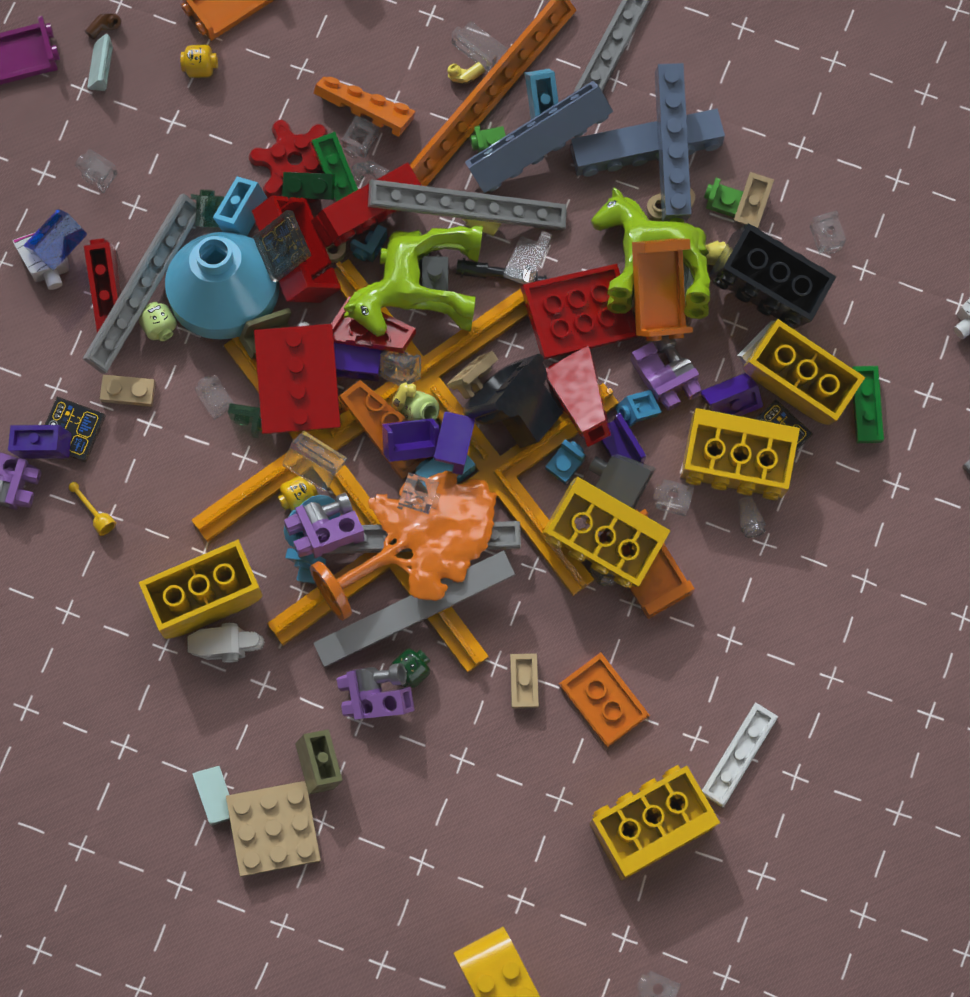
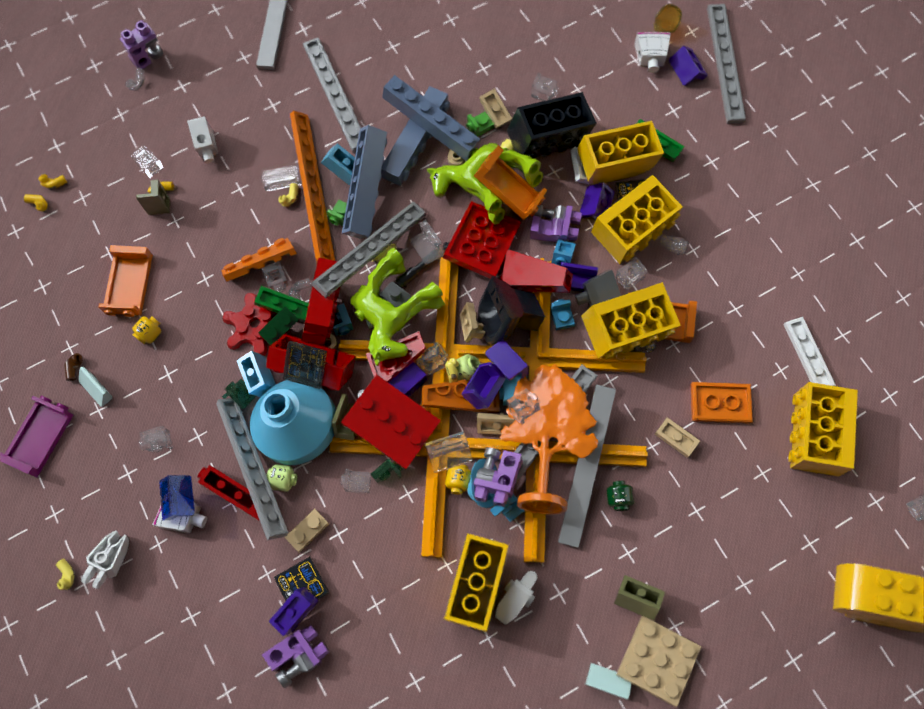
camera: 45 degrees left, 5 degrees down
yellow hinge [69,482,116,536] -> none
medium lavender hips [337,663,415,720] -> none
none -> tan plate [477,413,515,434]

